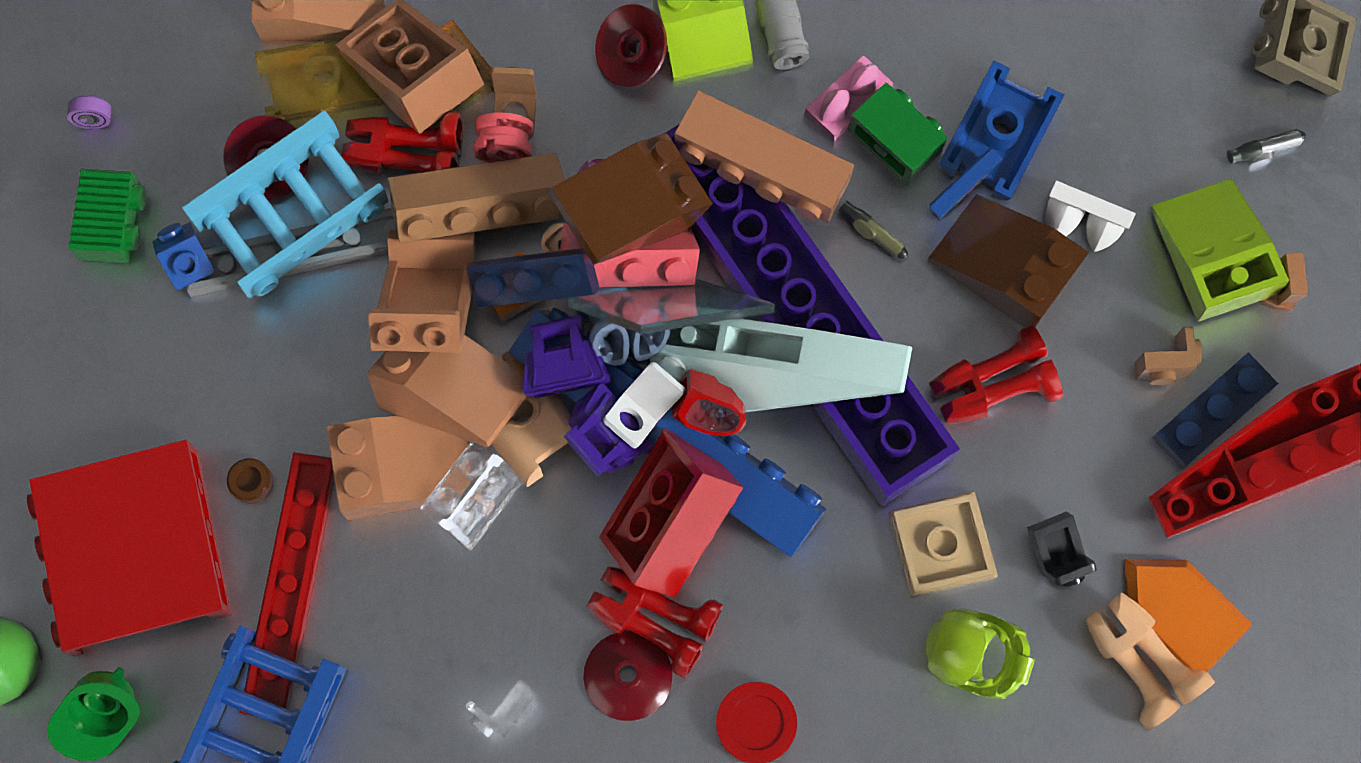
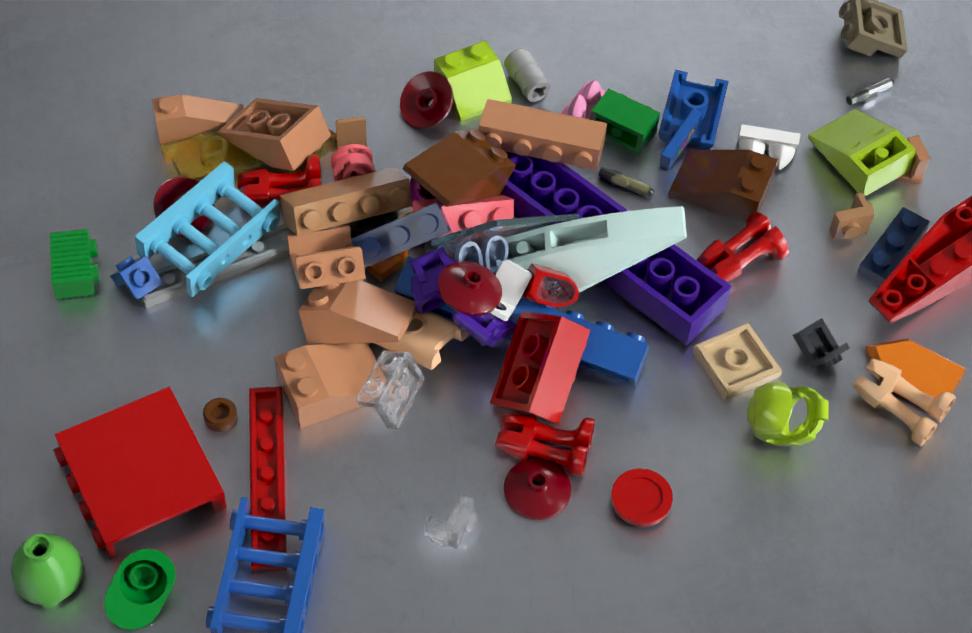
camera: 15 degrees left, 20 degrees down
medium lavender tile [67,96,111,129] -> none
none -> dark red dish [437,261,502,316]

